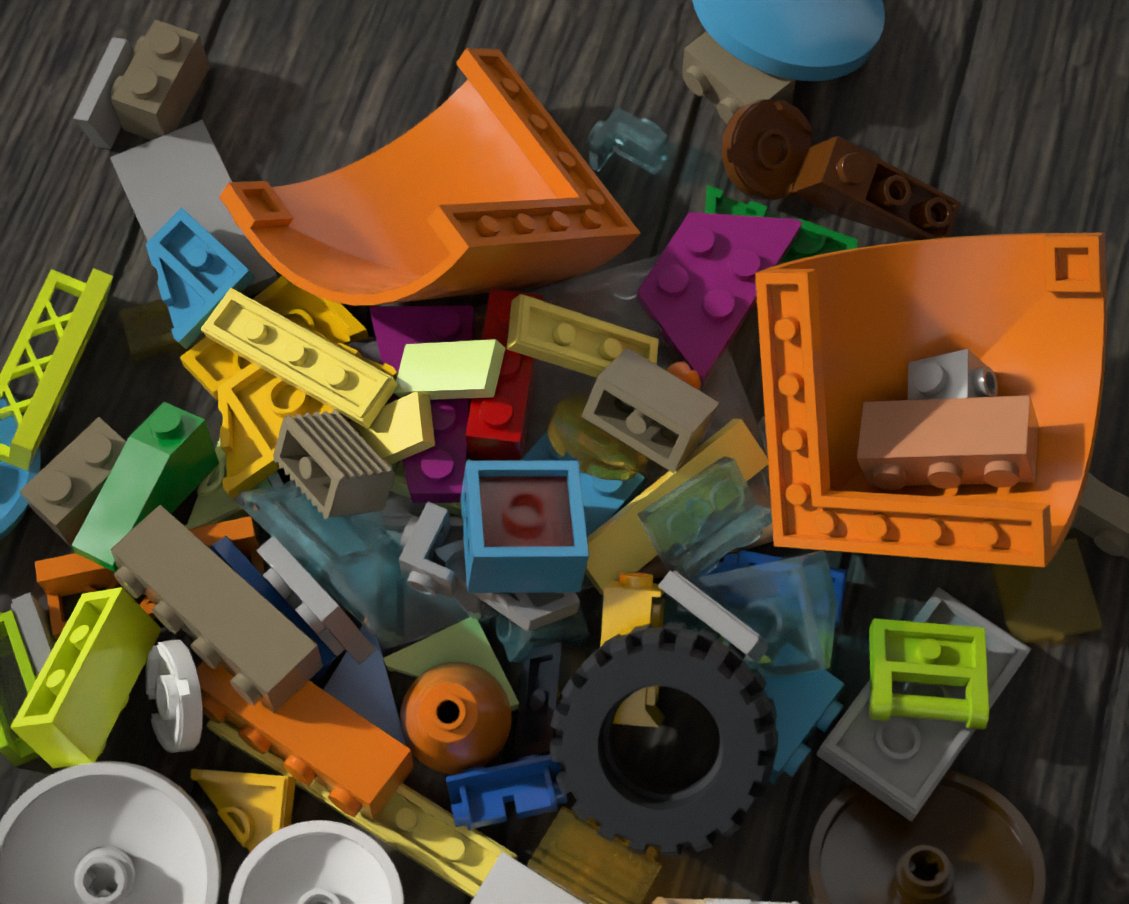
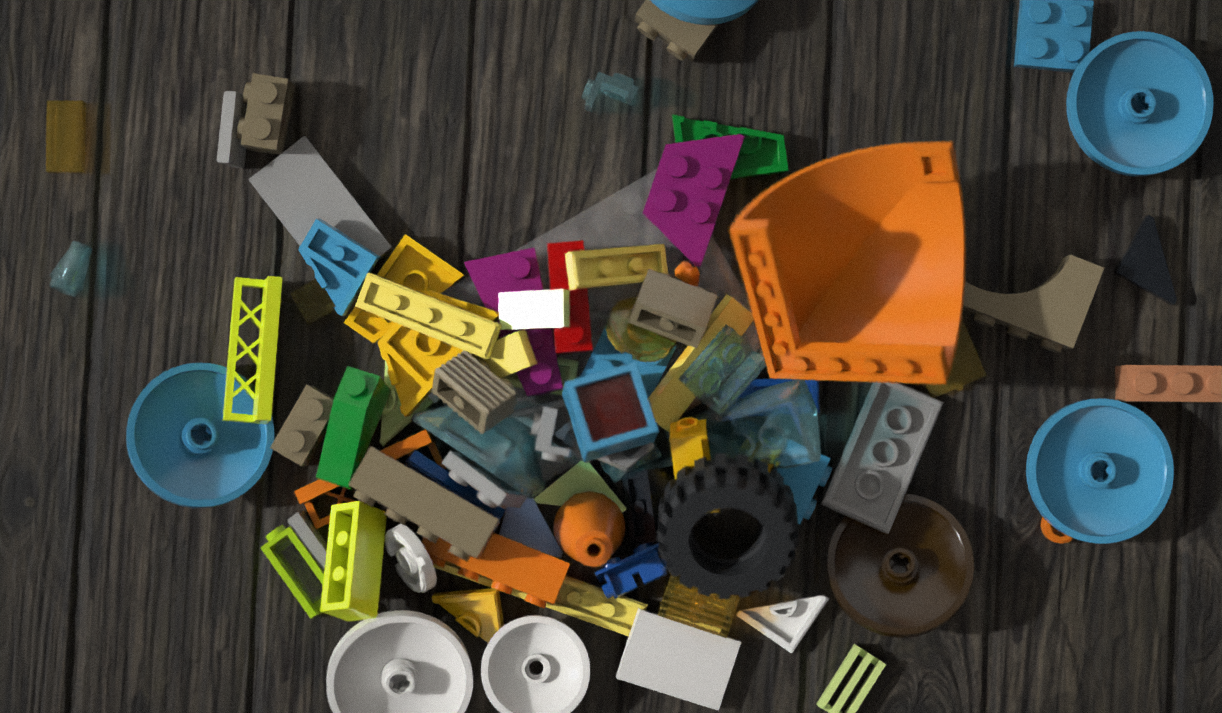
camera: 20 degrees left, 20 degrees up
orange panel [219,48,641,305] -> none
light grey tile [658,570,770,663] -> none
reddish brown tile [722,99,814,201] -> none
reddish brown slope [792,136,962,241] -> none
nougat brick [857,395,1039,490] -> none
lime plate [868,618,989,729] -> none
light grey bracket [908,349,998,400] -> none

